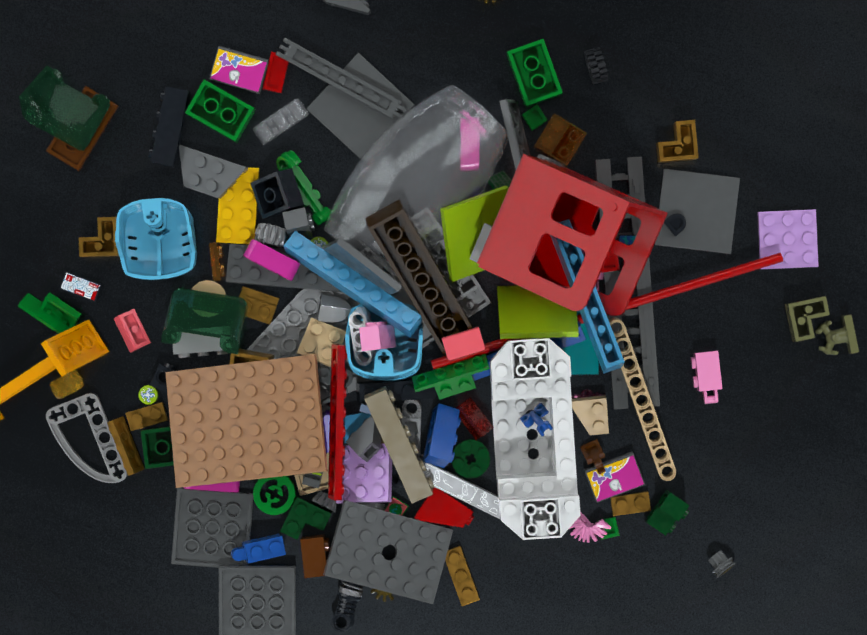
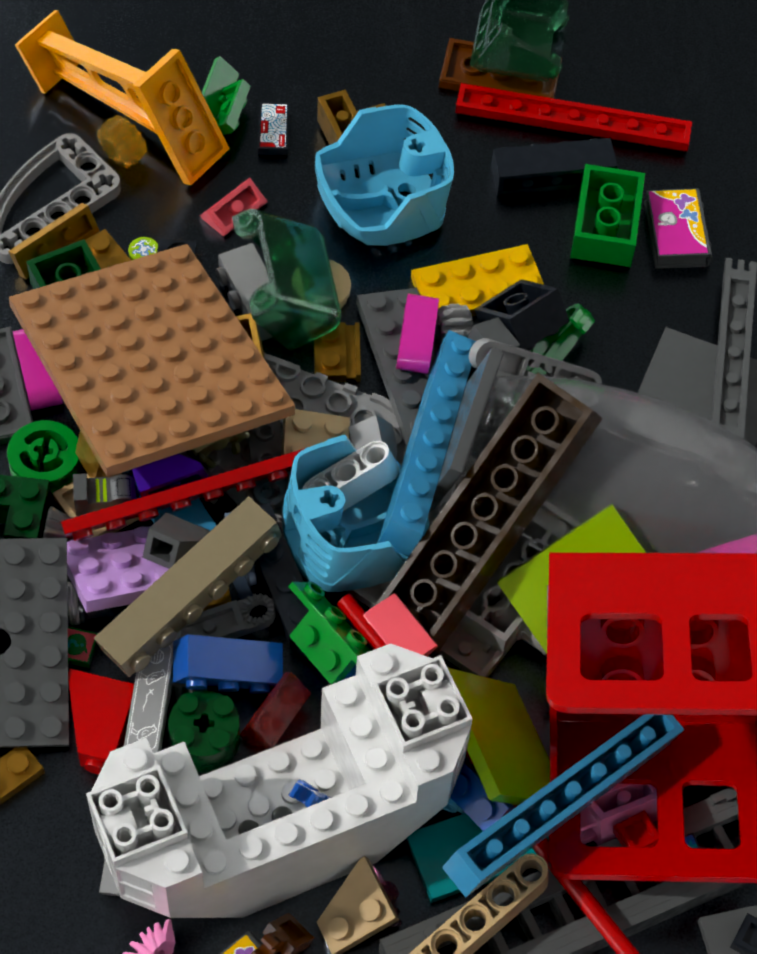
camera: 65 degrees right, 30 degrees down
dark grey wing [179,145,248,199] -> none
clear orange plate [209,242,225,281] -> none
clear beam [253,98,309,145] -> none
red tile [263,52,289,94] -> none
bright pink brick [359,321,396,351] -> none
none -> red plate [455,83,692,151]
none -> light grey piece [469,338,602,402]

